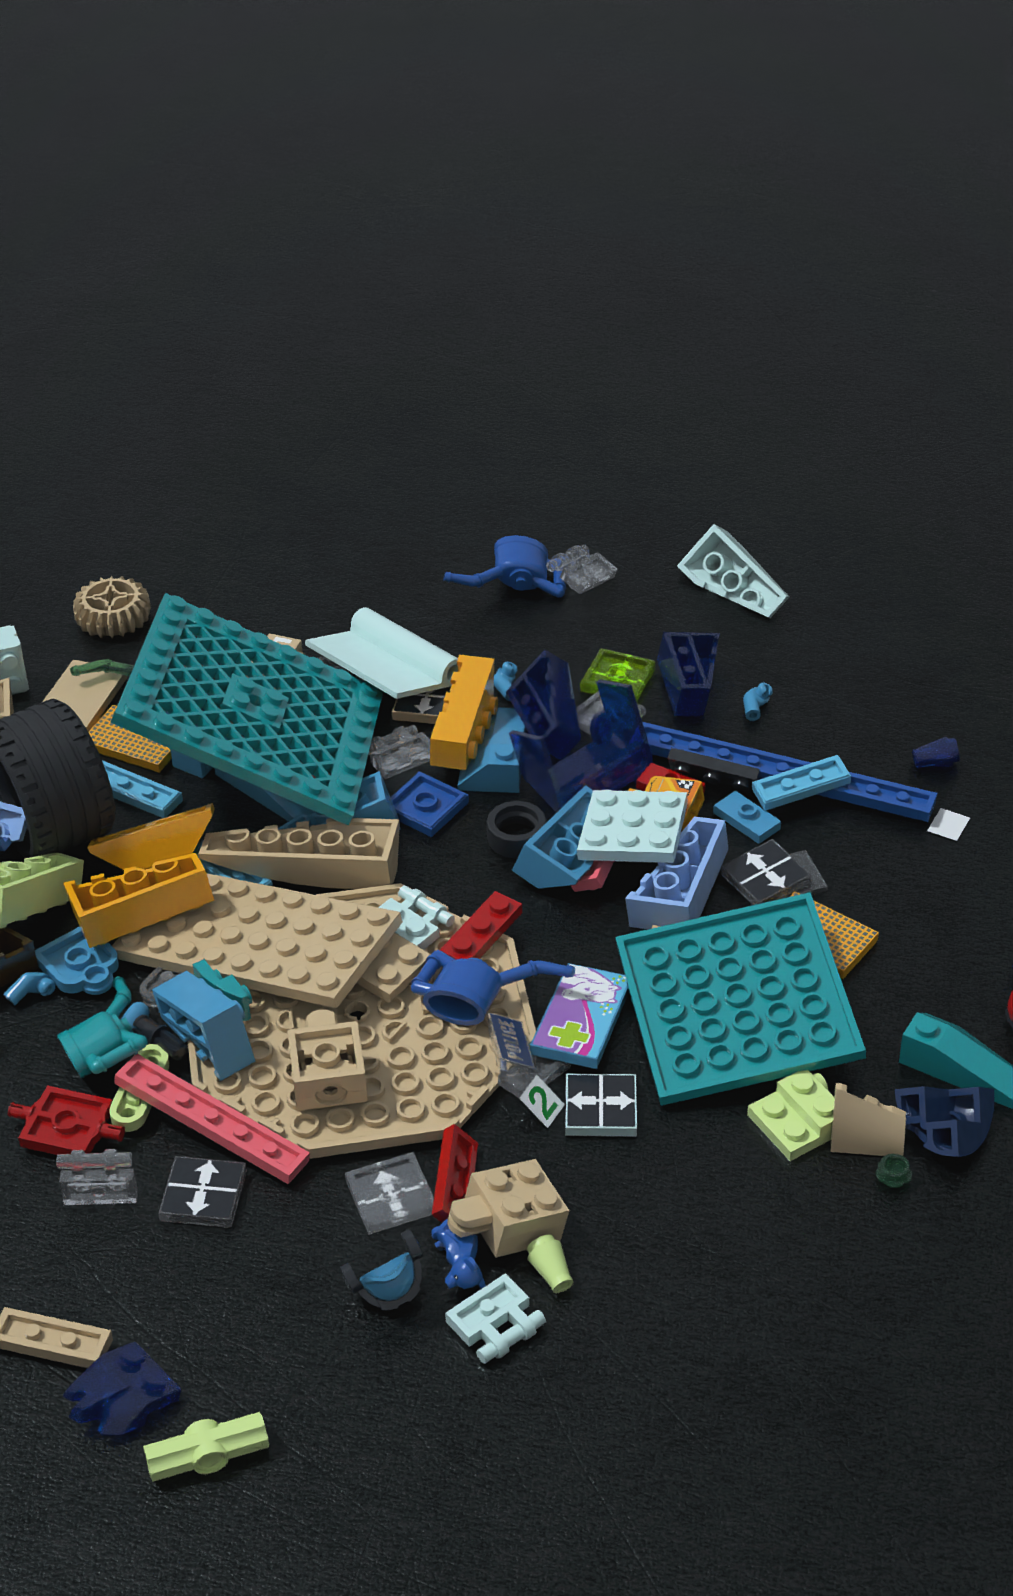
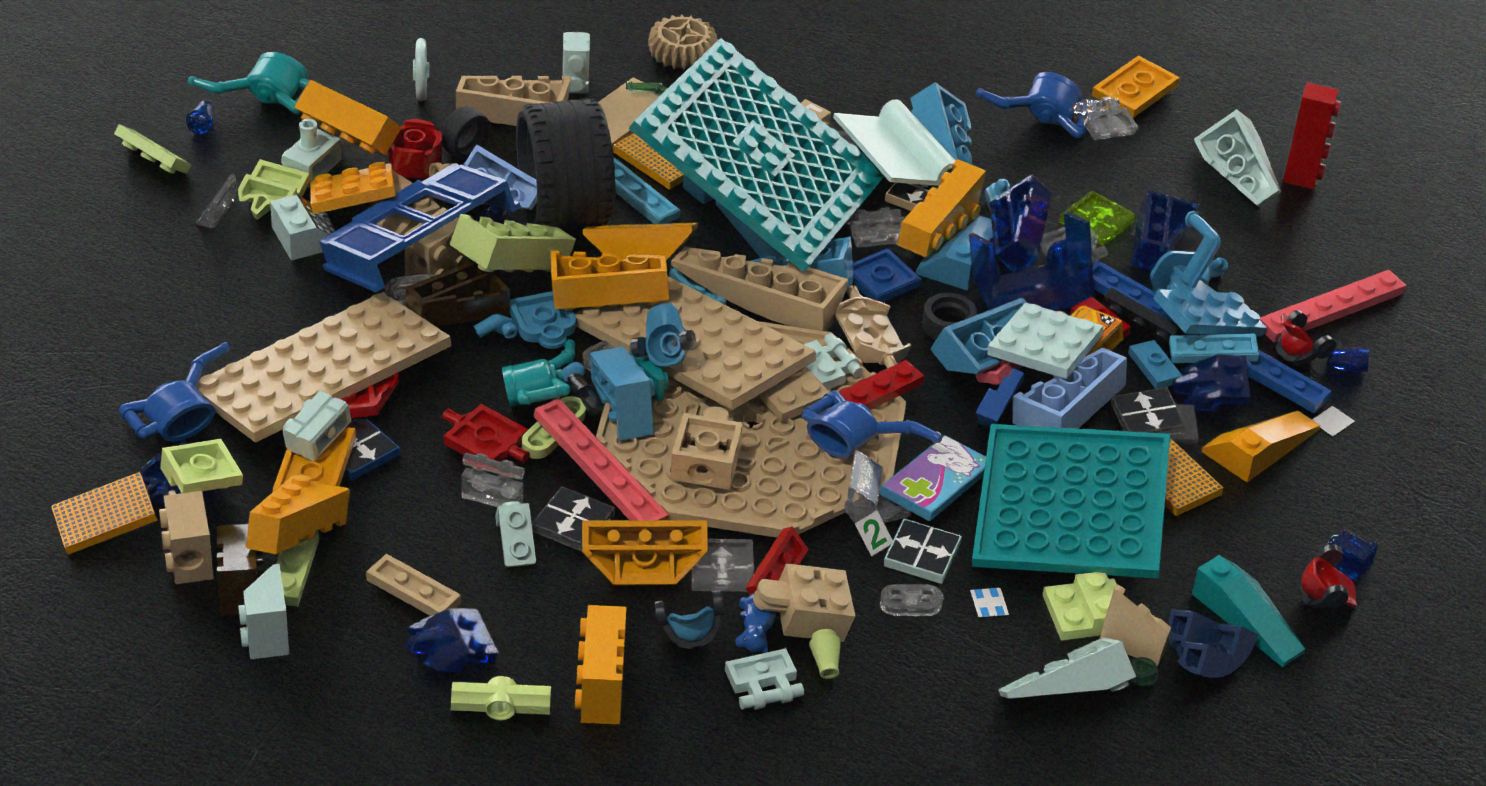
camera: 15 degrees right, 0 degrees up
none -> light aqua bracket [495,501,536,567]
none -> light orange wedge [575,605,626,724]
none -> light orange wedge [582,520,708,585]
none -> dark azure cap [630,303,697,367]
none -> tan plate [835,285,911,368]
none -> clear plate [880,584,943,616]
none -> dark azure wedge [910,82,972,165]
none -> white sticker [970,588,1009,617]
none -> blue slope [976,368,1024,427]
none -> light aqua wedge [998,637,1136,698]
none -> light orange plate [1092,56,1180,118]
none -> dark azure plate [1150,211,1267,337]
none -> clear blue plate [1171,354,1250,412]
none -> light orange wedge [1201,411,1321,482]
none -> coral plate [1260,270,1407,343]
none -> cap [1276,310,1336,367]
none -> red wedge [1283,82,1341,189]

